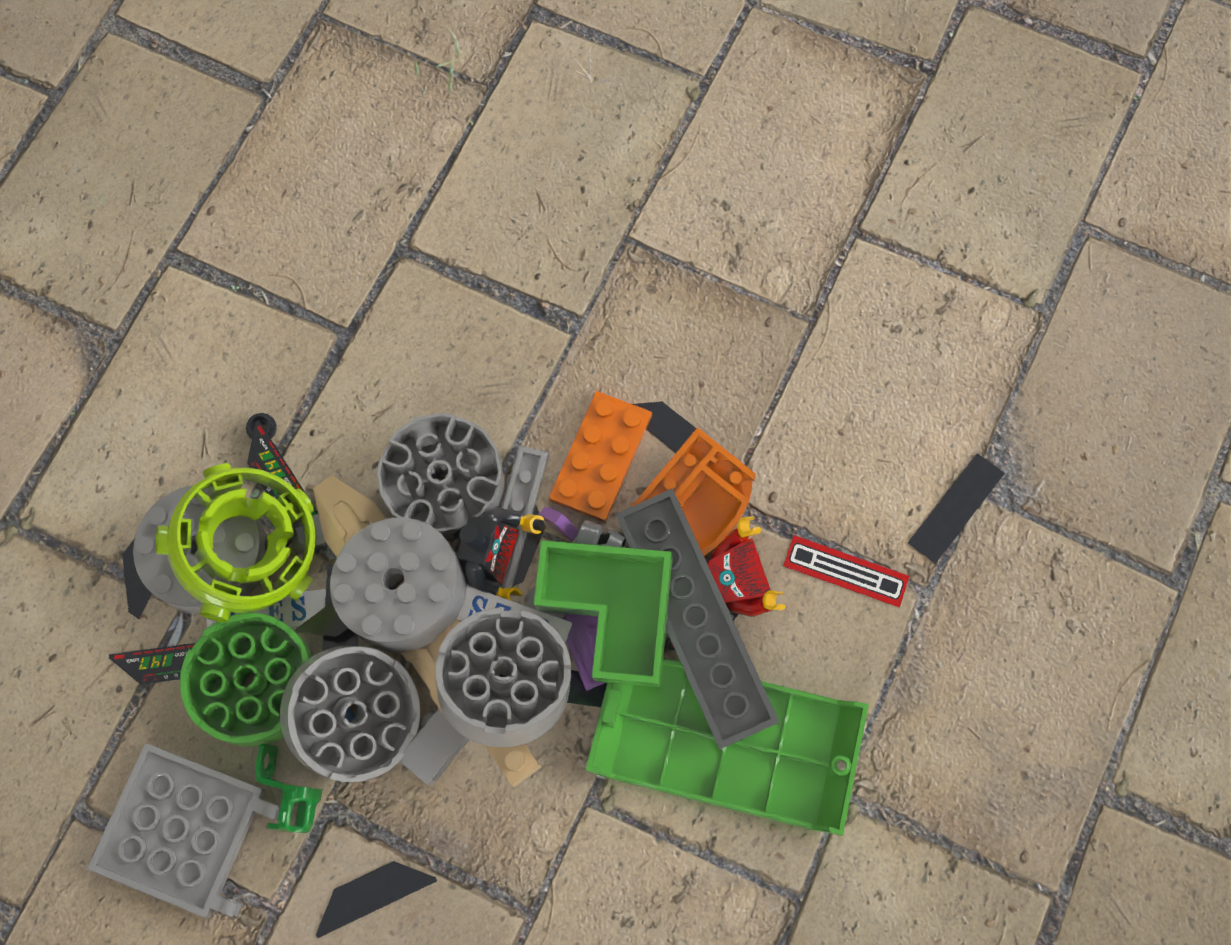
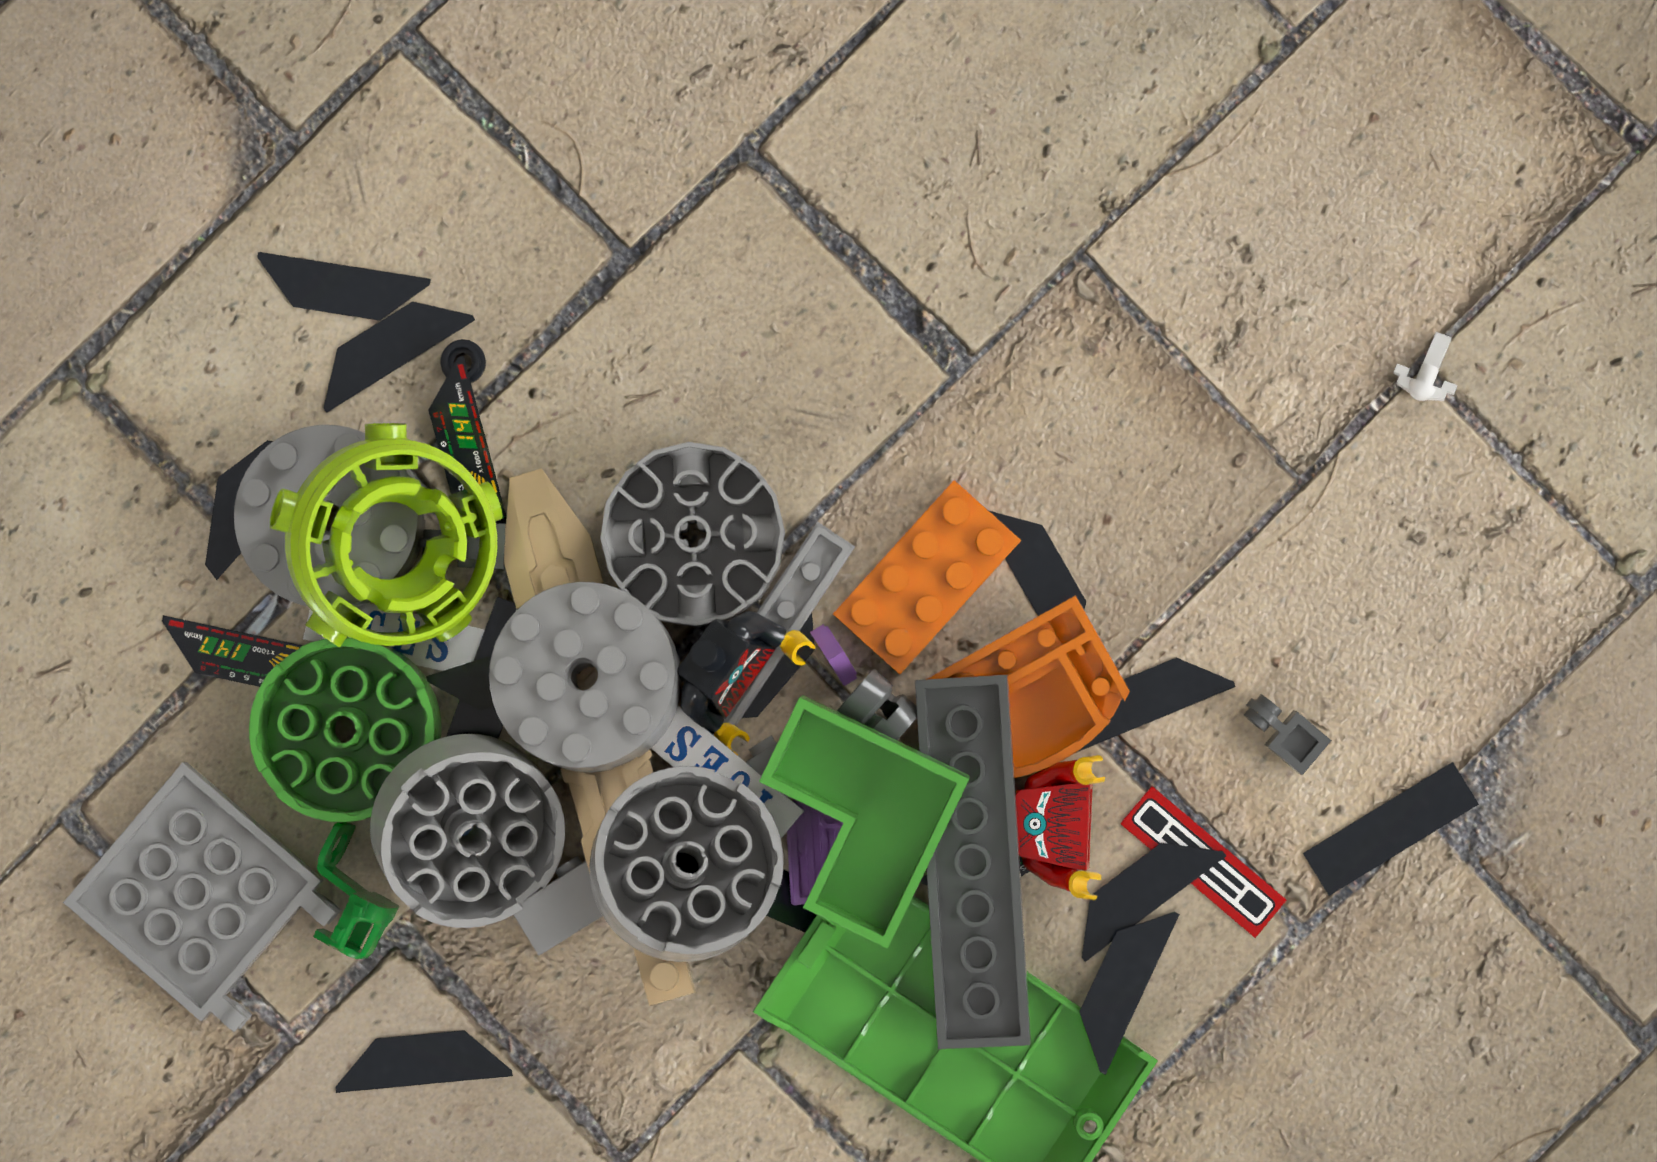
camera: 10 degrees right, 15 degrees up
none -> black sticker [257,252,431,321]
none -> black sticker [323,301,475,413]
none -> black sticker [1076,658,1236,753]
none -> black sticker [1079,912,1180,1075]
none -> black sticker [1082,842,1226,962]
none -> dark grey plate [1244,694,1332,775]
none -> white piece [1394,332,1457,401]

